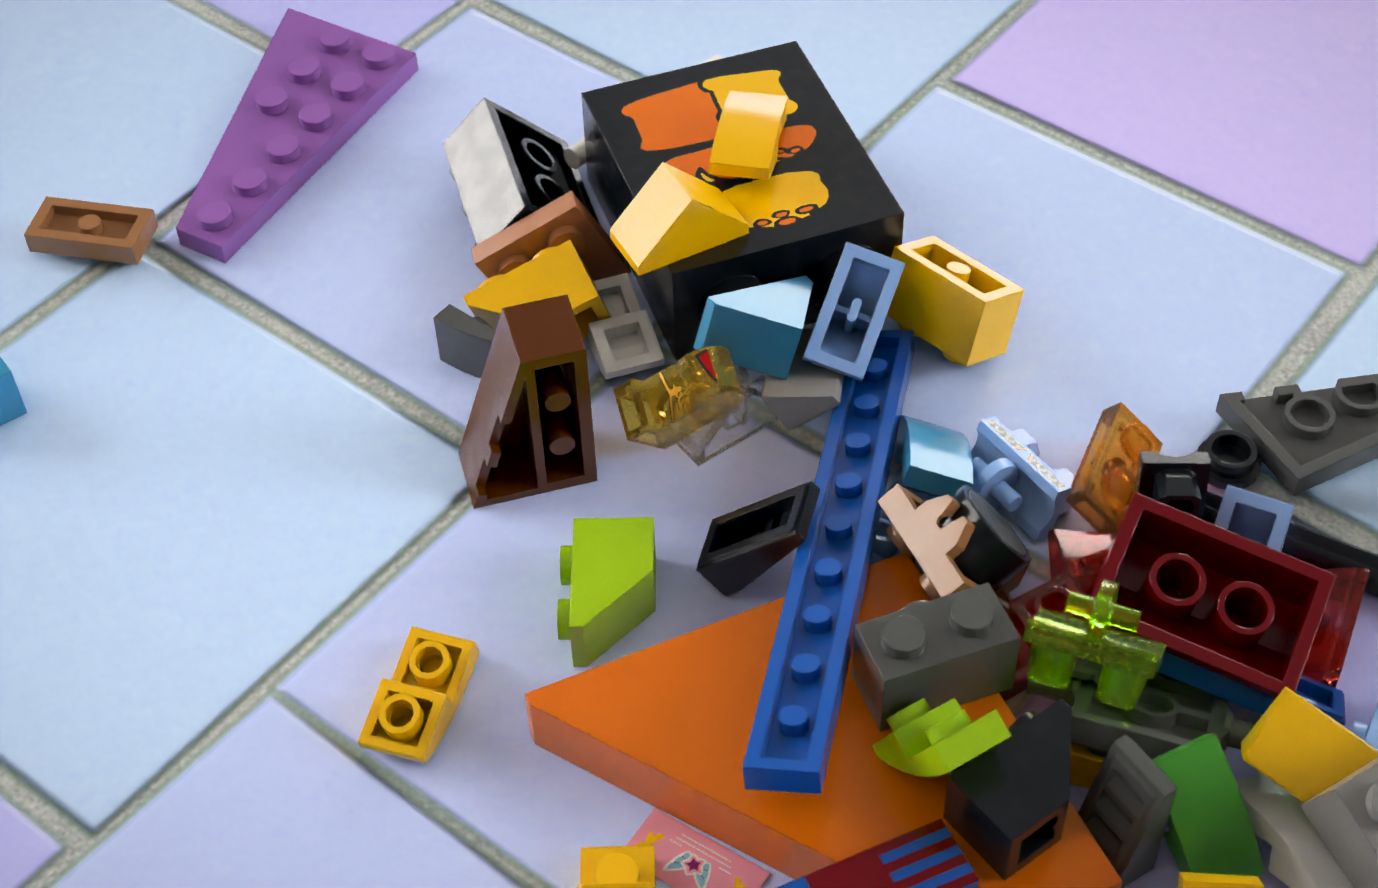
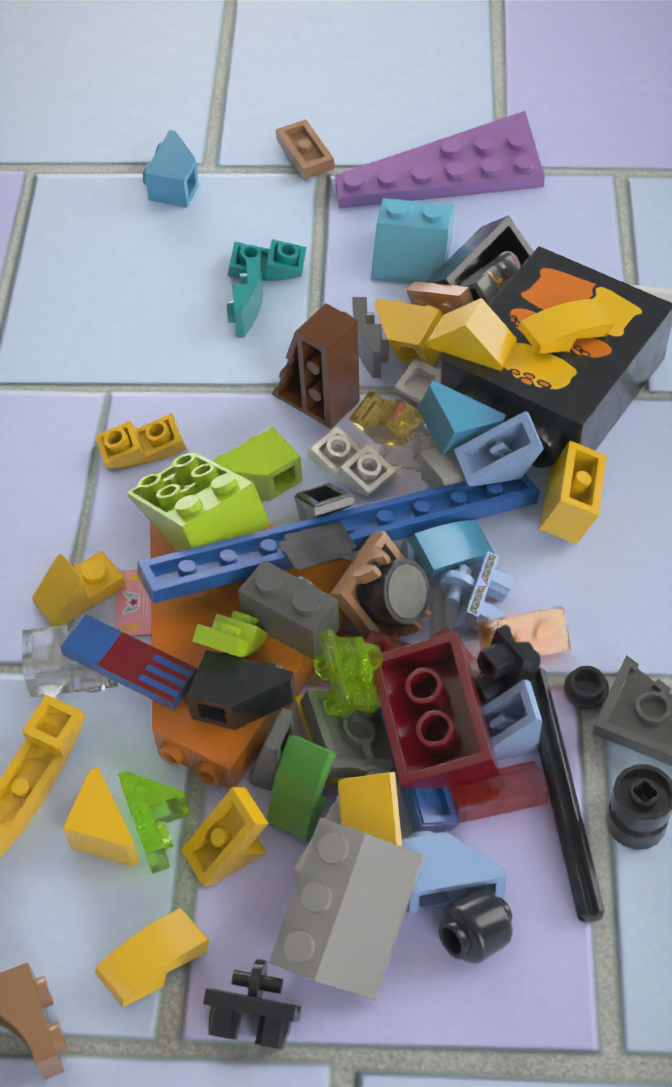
camera: 55 degrees right, 5 degrees up
none -> lime slope [126,452,271,552]
none -> teal slope [226,257,263,338]
none -> teal slope [227,239,306,281]
none -> black sticker [279,522,357,570]
none -> white slope [308,426,396,497]
none -> medium azure slope [371,198,454,284]
none -> dark grey leg [459,253,519,305]

